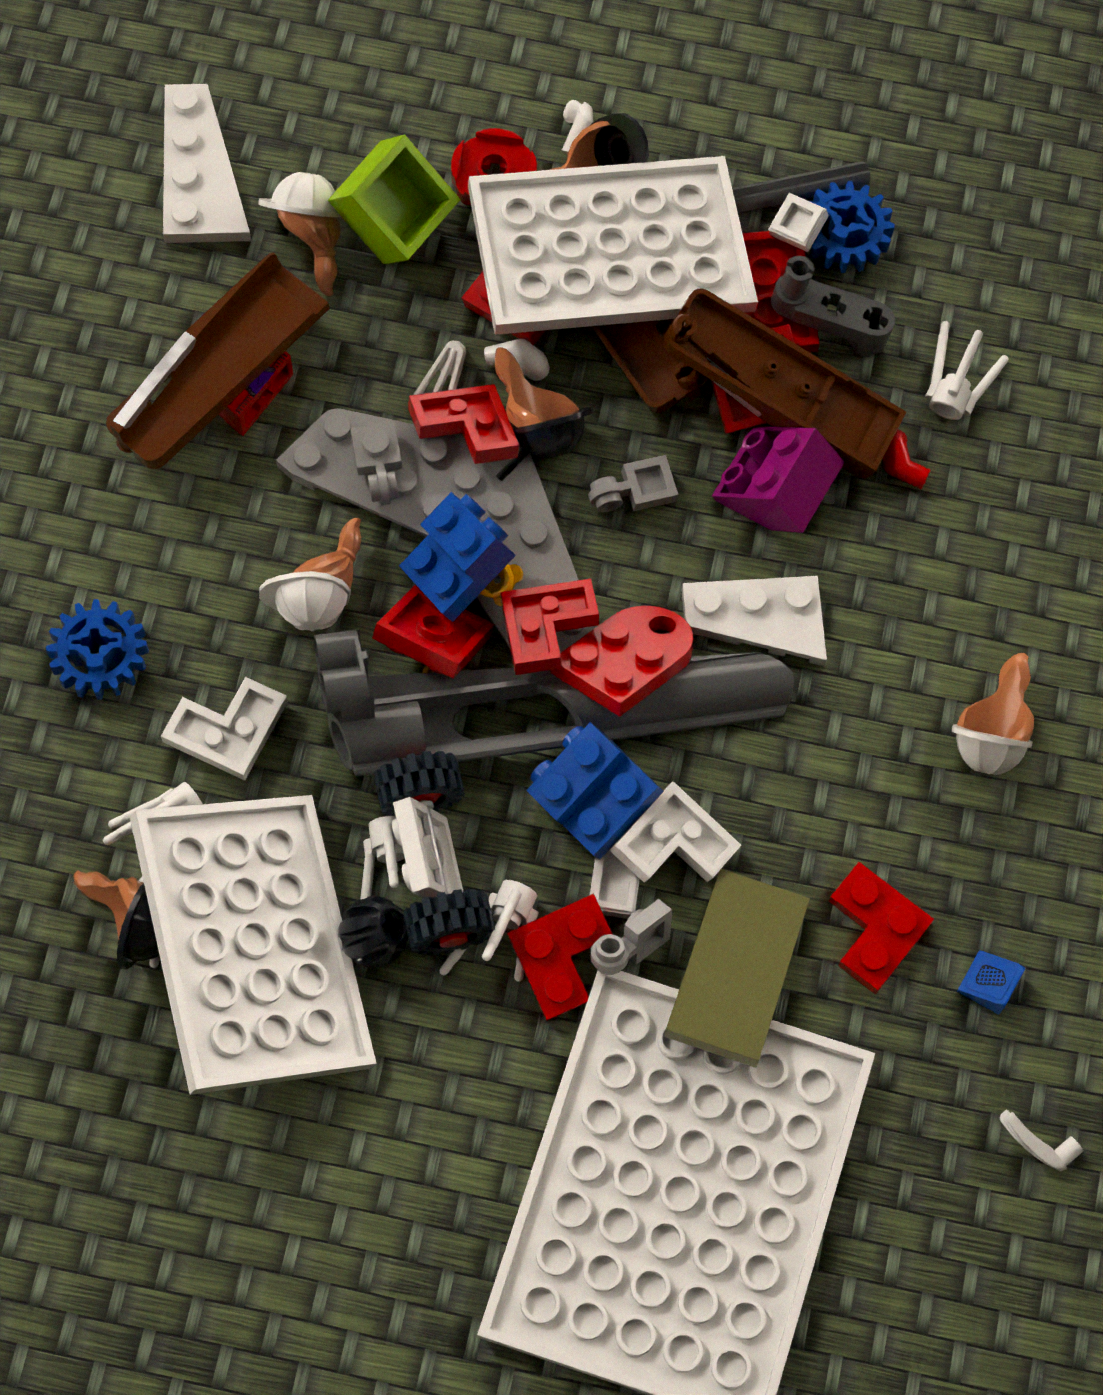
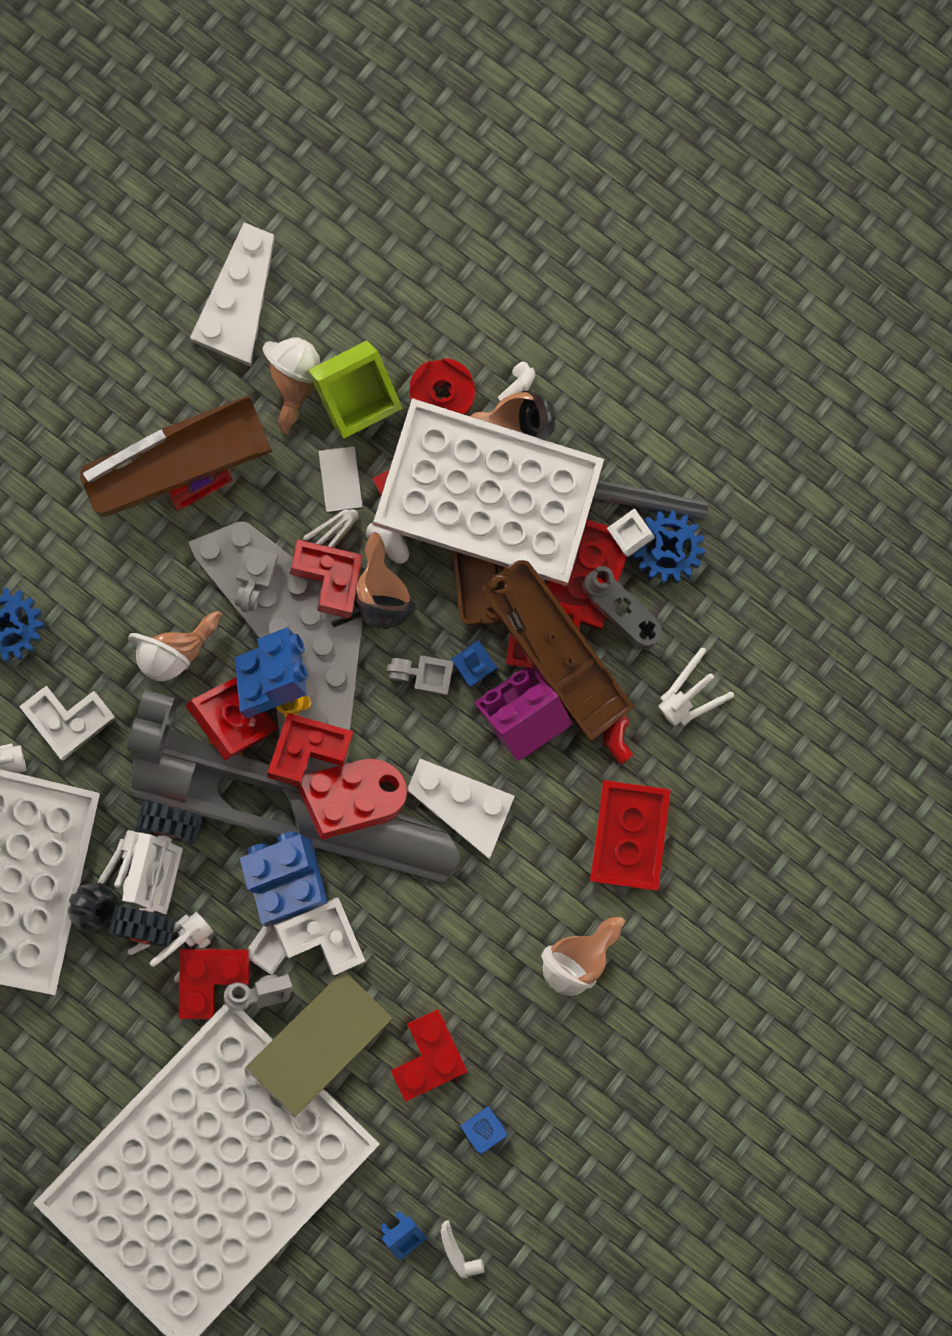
camera: 25 degrees right, 10 degrees up
none -> white sticker [319,446,362,512]
none -> blue tile [381,1211,428,1261]
none -> blue tile [451,640,497,688]
none -> red plate [590,780,671,892]

